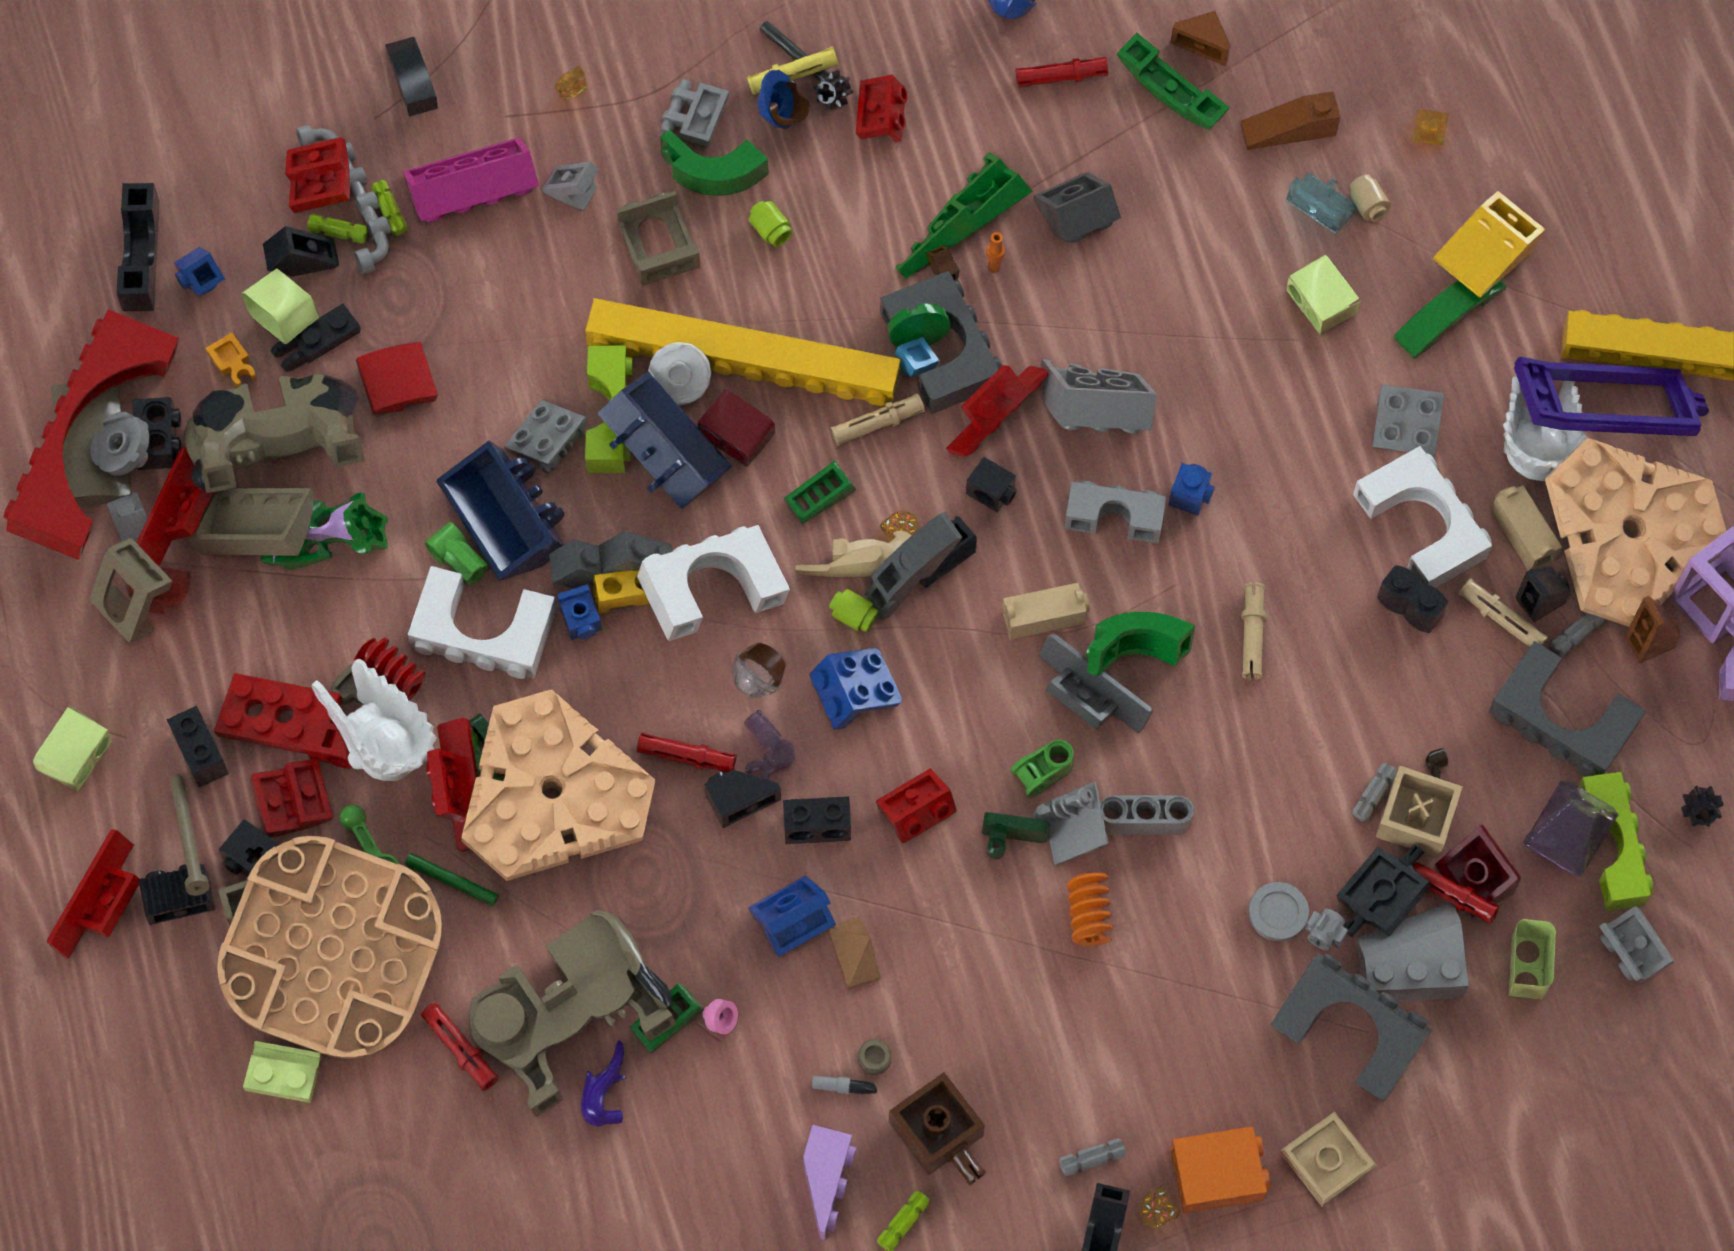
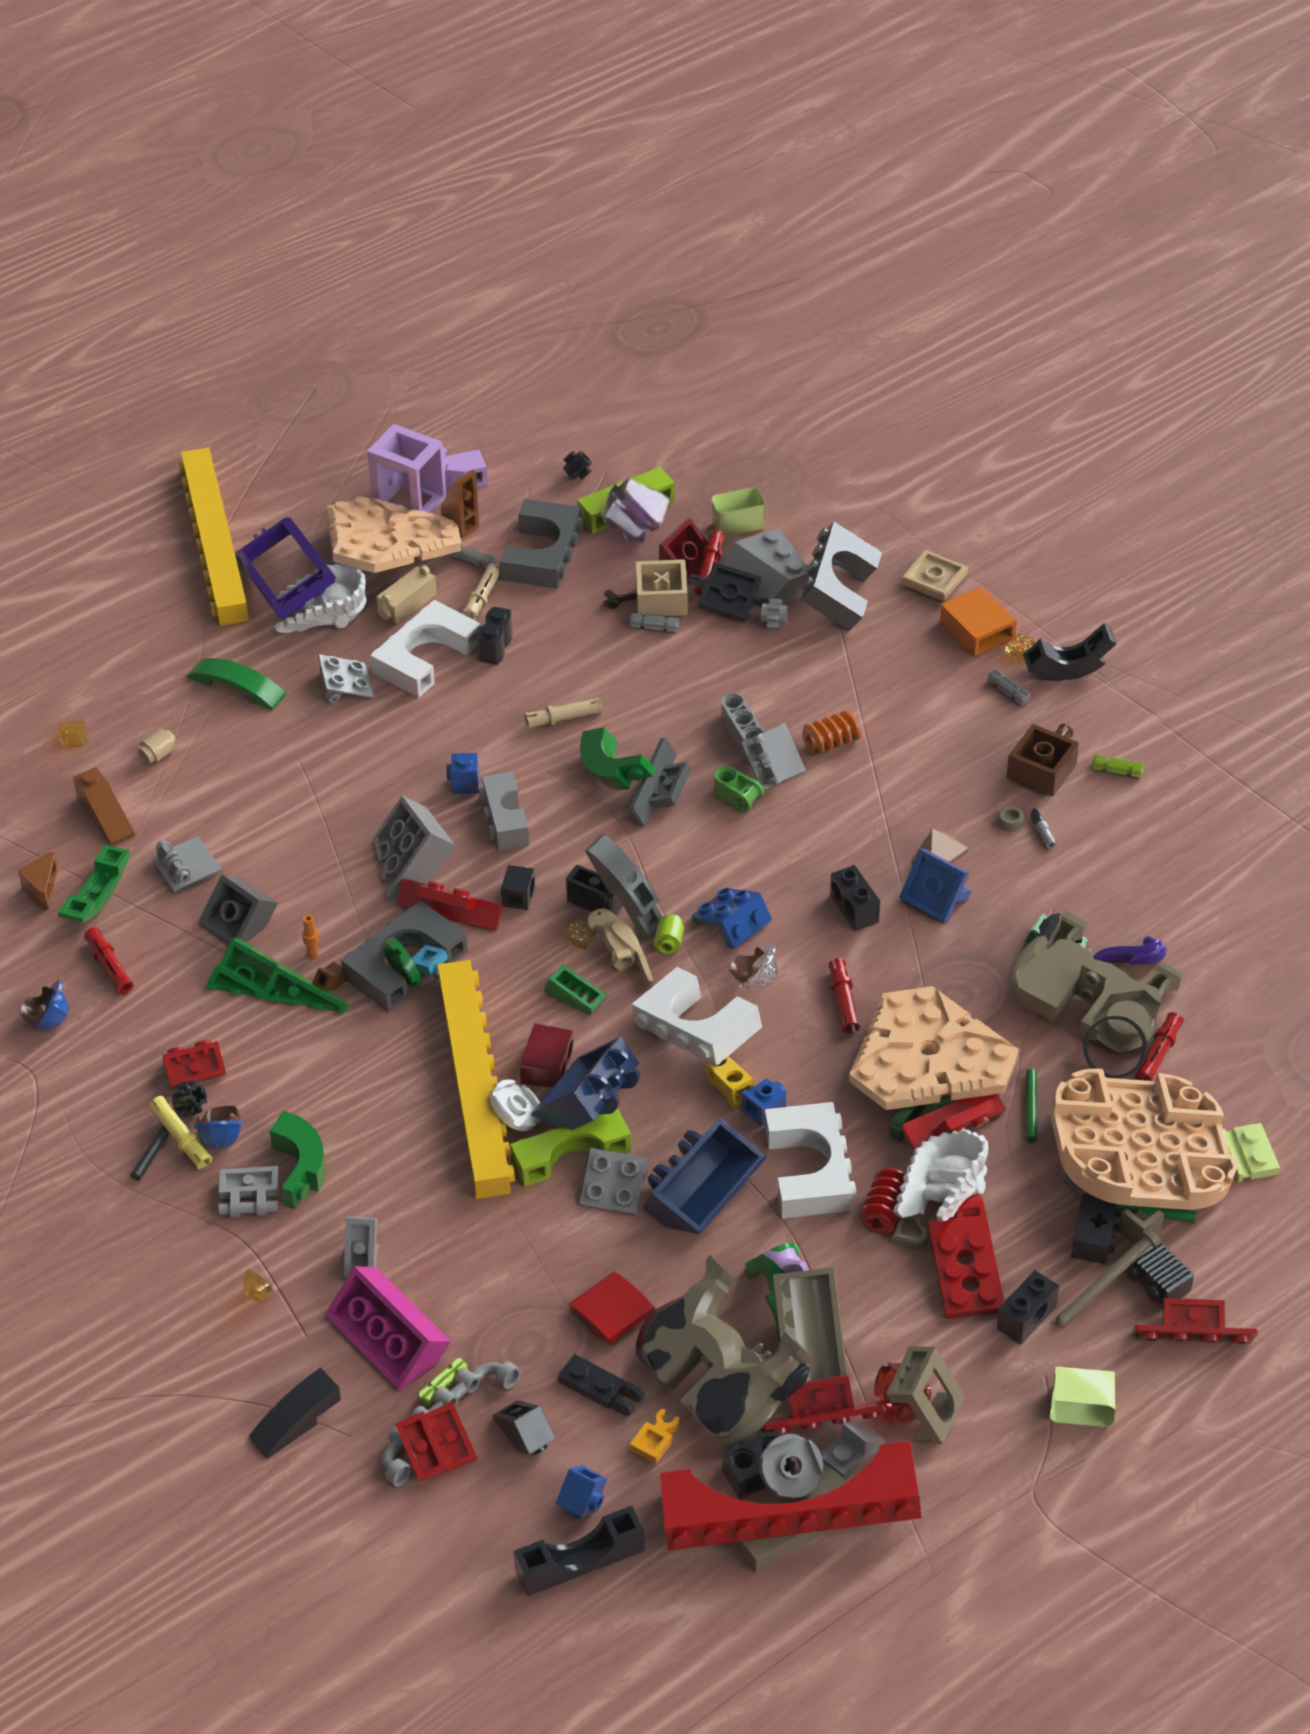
camera: 110 degrees left, 20 degrees down
yellowish green piece [242,268,319,344] -> none
red slope [250,758,333,837] -> none
lime axle [307,214,368,244] -> none
bright green piece [339,804,399,865] -> none
bright green piece [424,522,488,586] -> none
dark grey arch [549,531,672,588] -> none
dark tan panel [616,191,700,286] -> none
bright pink tile [702,999,738,1034] -> none
black slope [704,770,781,828] -> none
clear purple bar [744,710,796,780] -> none
lime brick [749,201,793,247] -> none
lavender slope [803,1125,857,1240] -> none
tan pin [830,393,925,446] -> none
red bracket [876,768,957,843] -> none
dark green piece [982,812,1050,859] -> none
tan brick [1002,583,1090,640] -> none
light grey piece [1249,882,1309,941] -> none
clear light blue panel [1286,173,1357,234] -> none
yellowish green piece [1286,255,1361,335] -> none
yellow slope [1433,191,1546,298] -> none
black slope [1515,566,1571,623] -> none
light grey bracket [1599,906,1675,984] -> none
none -> light grey hinge [151,836,222,892]
none -> black tyre [1083,1016,1147,1078]

